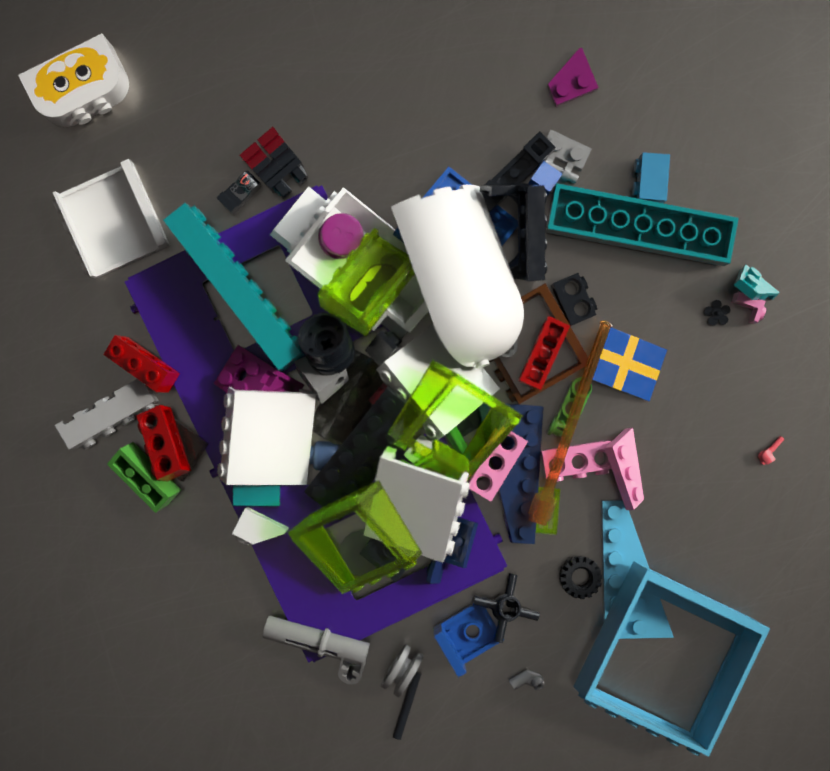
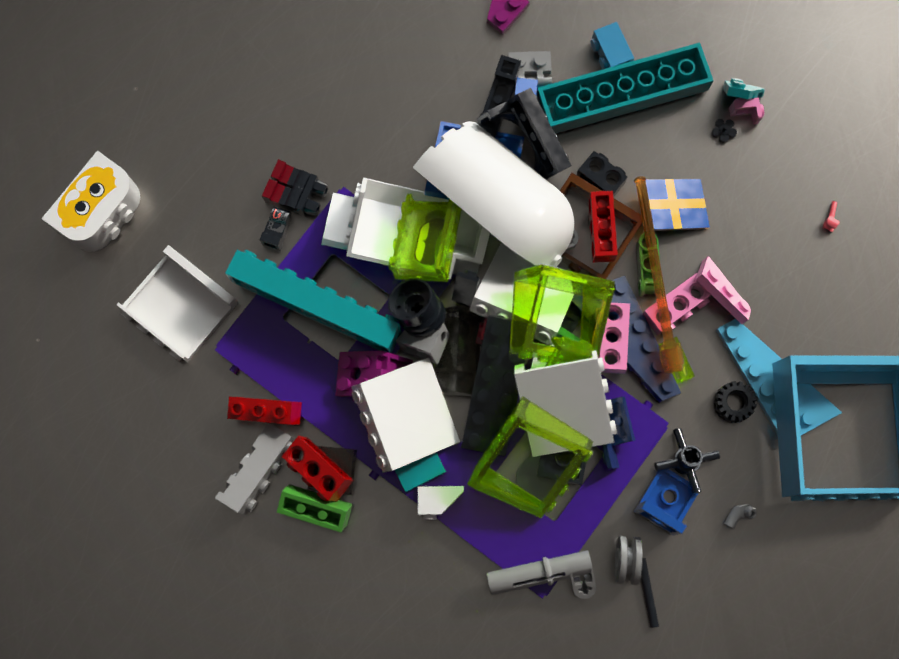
camera: 25 degrees left, 10 degrees down
medium blue head [309,441,338,471] -> none
magenta head [318,213,364,259] -> none

